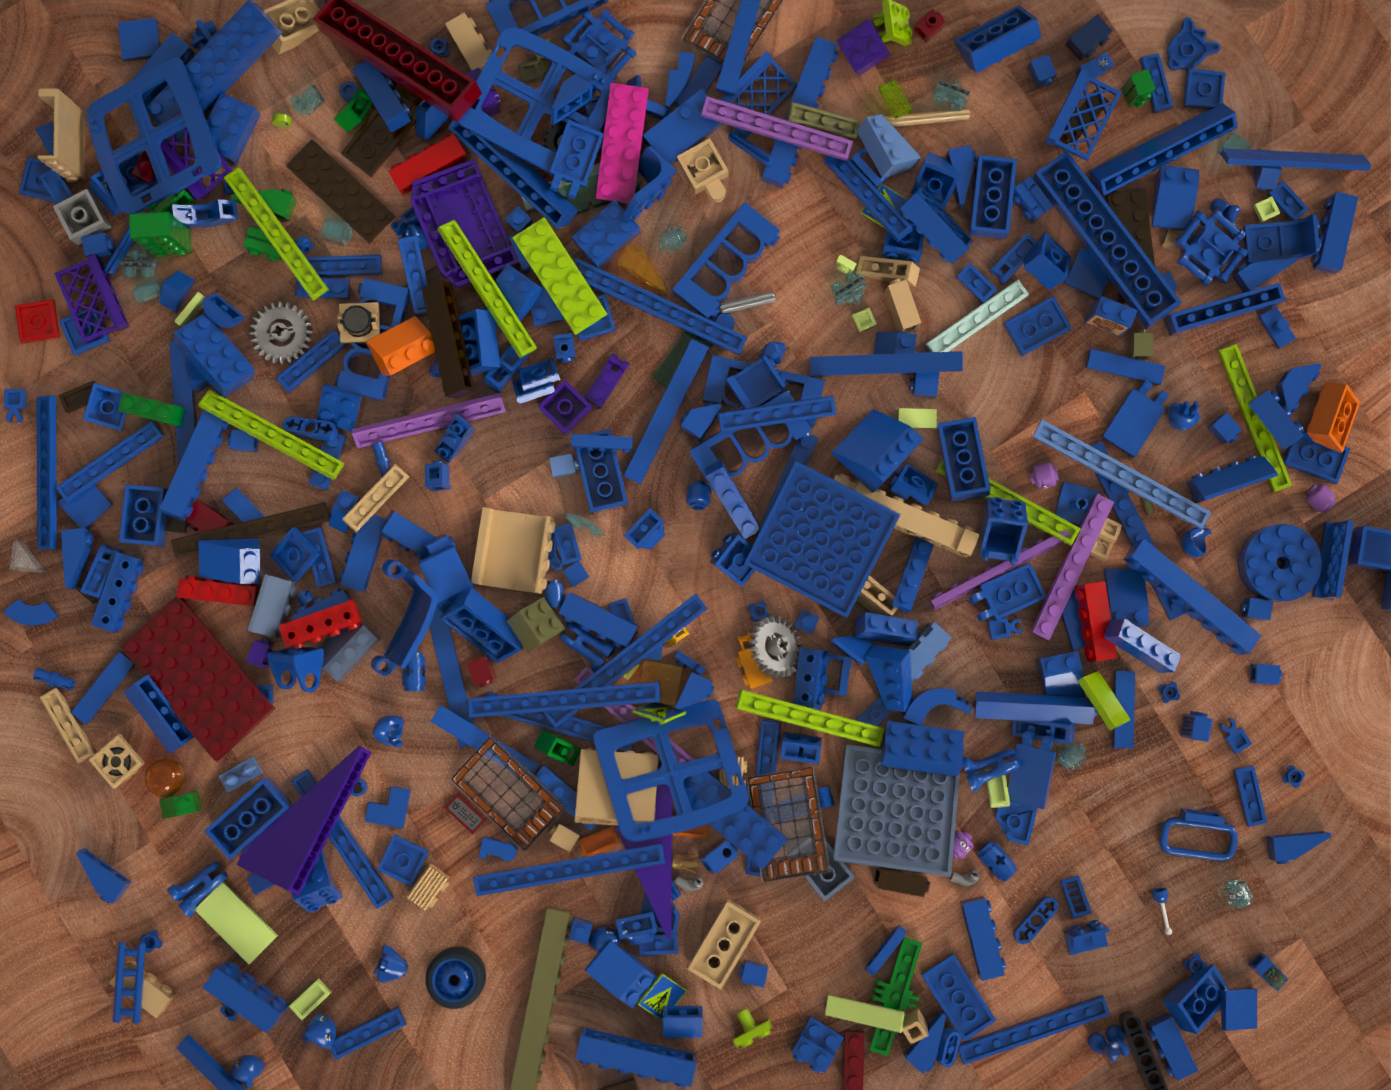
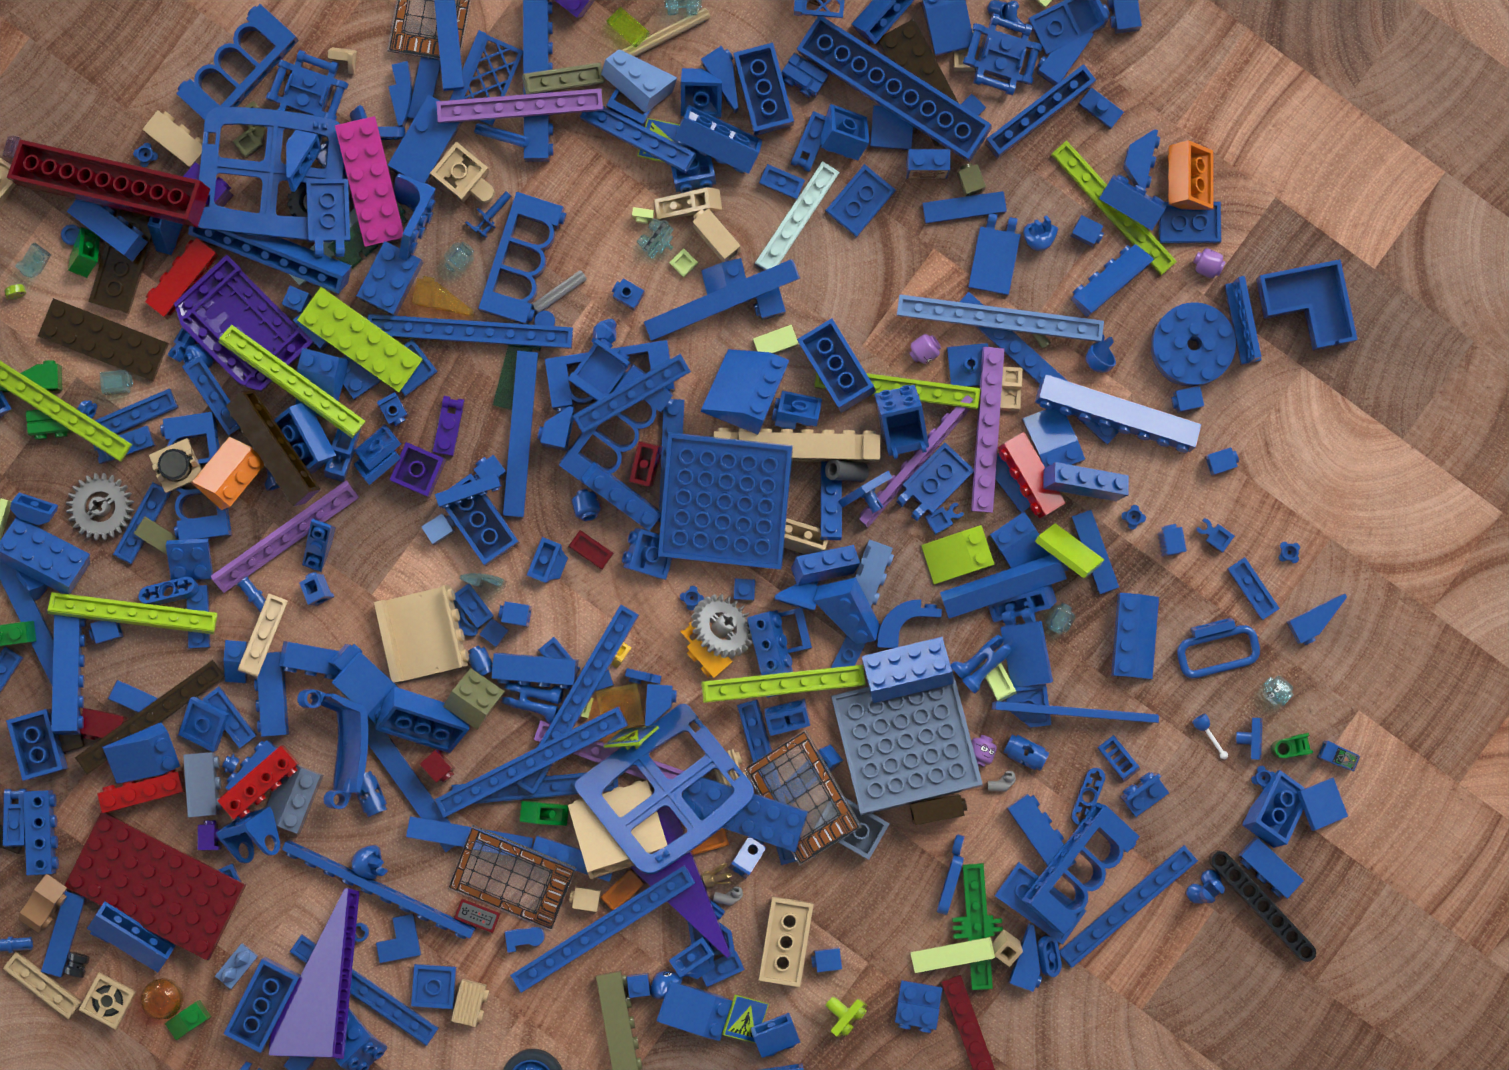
camera: 20 degrees left, 0 degrees up
none -> medium nougat brick [18,874,67,933]
none -> black wheel [64,952,90,978]
none -> olive tile [134,516,179,555]
none -> blue plate [282,840,476,939]
none -> tan tile [328,47,357,74]
none -> blue piece [465,191,512,238]
none -> blue brick [474,455,507,480]
none -> blue brick [499,601,532,627]
none -> dark red tile [568,530,614,570]
none -> blue brick [612,278,645,311]
none -> dark red brick [629,441,663,487]
none -> dark grey brick [825,459,869,483]
none -> blue tile [838,470,893,514]
none -> lime slope [921,525,994,584]
none -> blue tile [952,834,965,856]
none -> blue tile [992,701,1159,723]
none -> blue fence [1022,803,1140,934]
none -> blue slope [1111,593,1159,679]
none -> blue tile [1236,718,1263,760]
none -> green piece [1271,733,1313,758]

